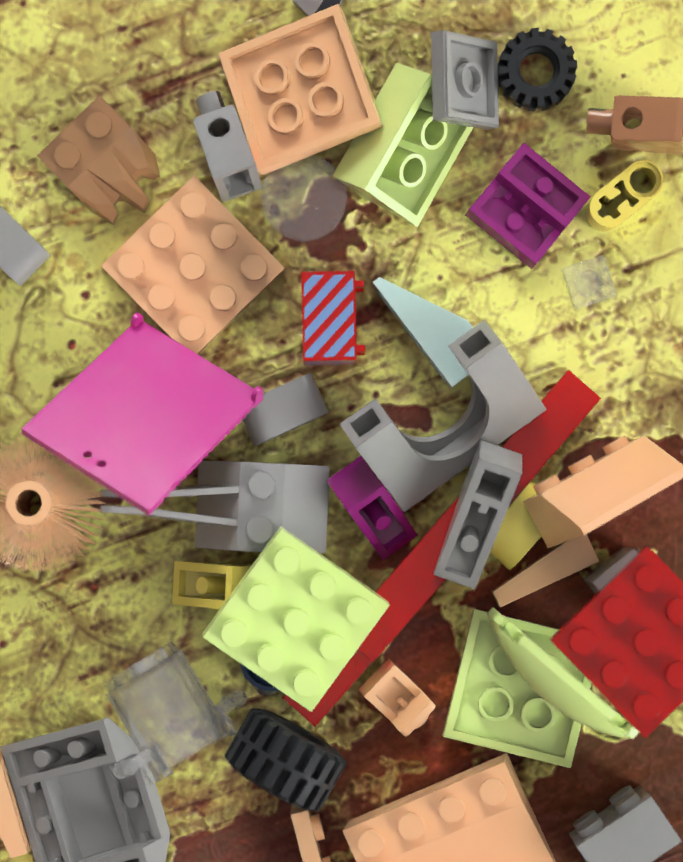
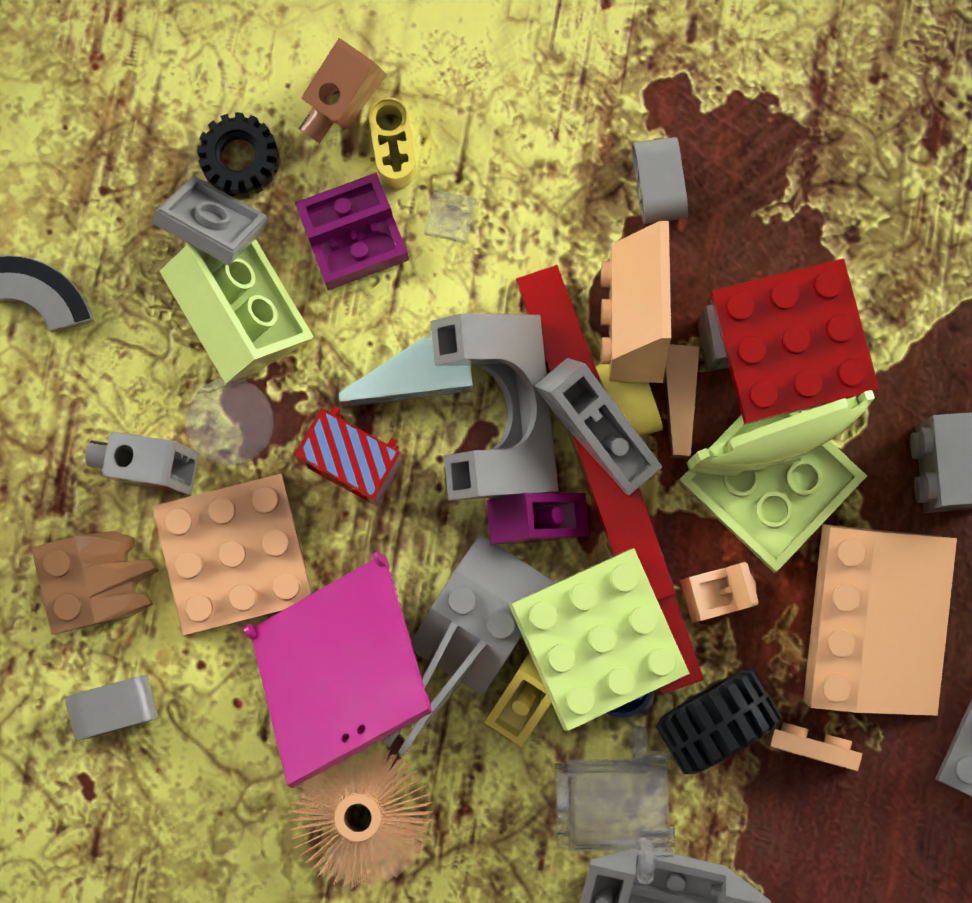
camera: 65 degrees left, 5 degrees down
light nougat plate [218,4,383,175] -> none
light grey beam [242,373,329,447] -> none

